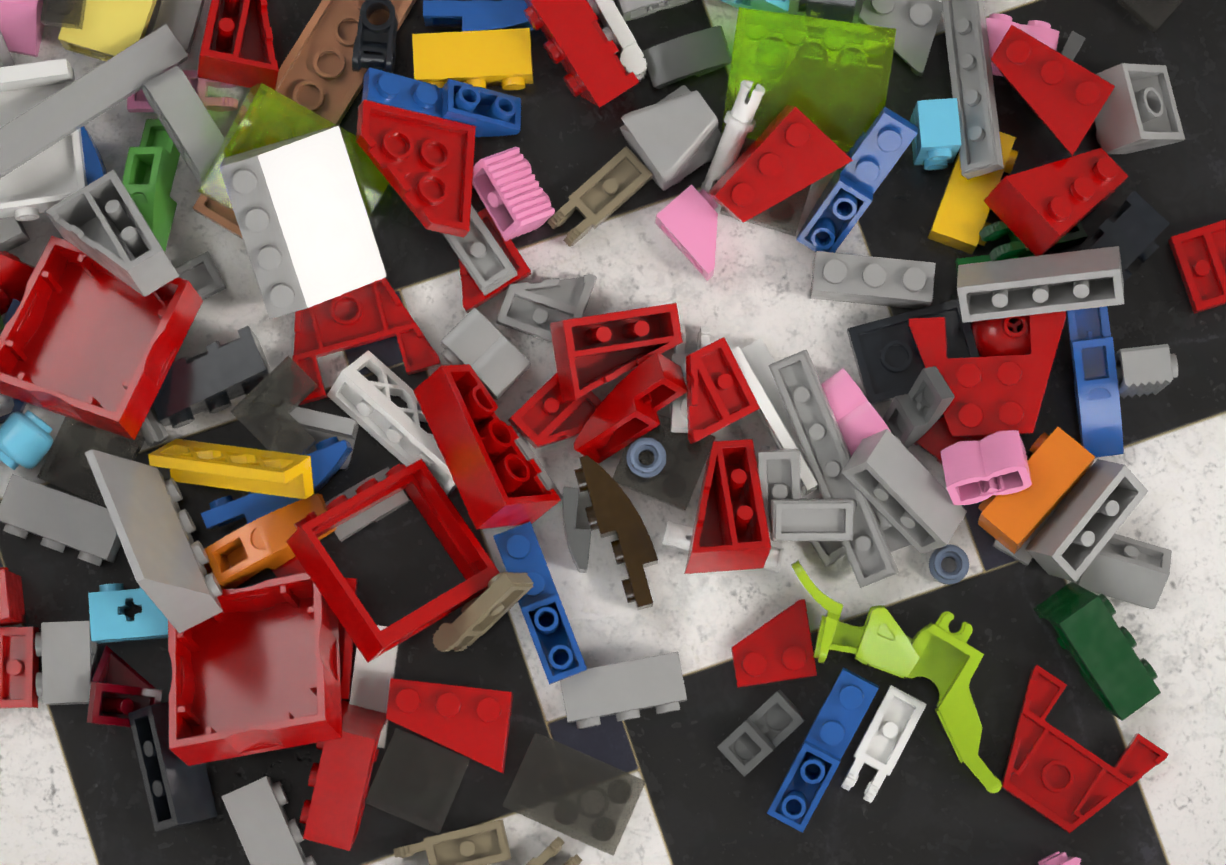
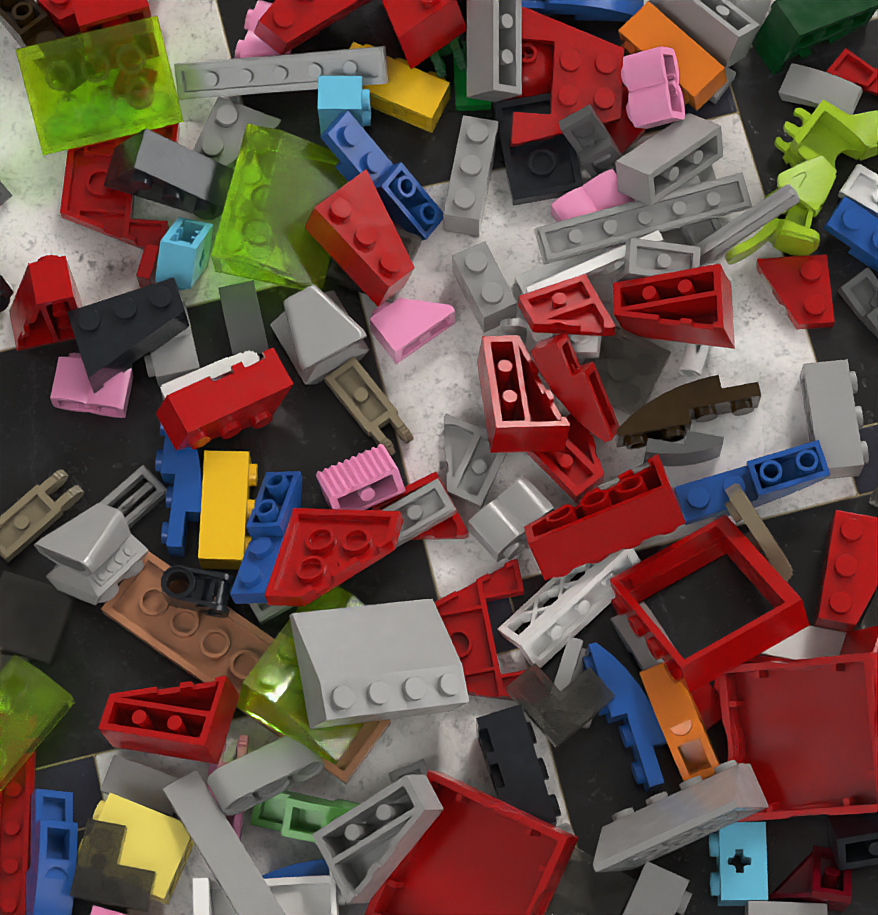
camera: 85 degrees left, 10 degrees down
yellow fence [148,439,314,499] -> none
sand blue plate [626,438,666,478] -> none
white pin [701,80,765,192] -> none
light grey tile [770,498,853,541] -> none
sand blue plate [929,544,969,585] -> none
none -> light grey brick [452,241,517,333]
none -> light grey axle [695,184,800,267]
none -> light grey slope [779,63,863,115]

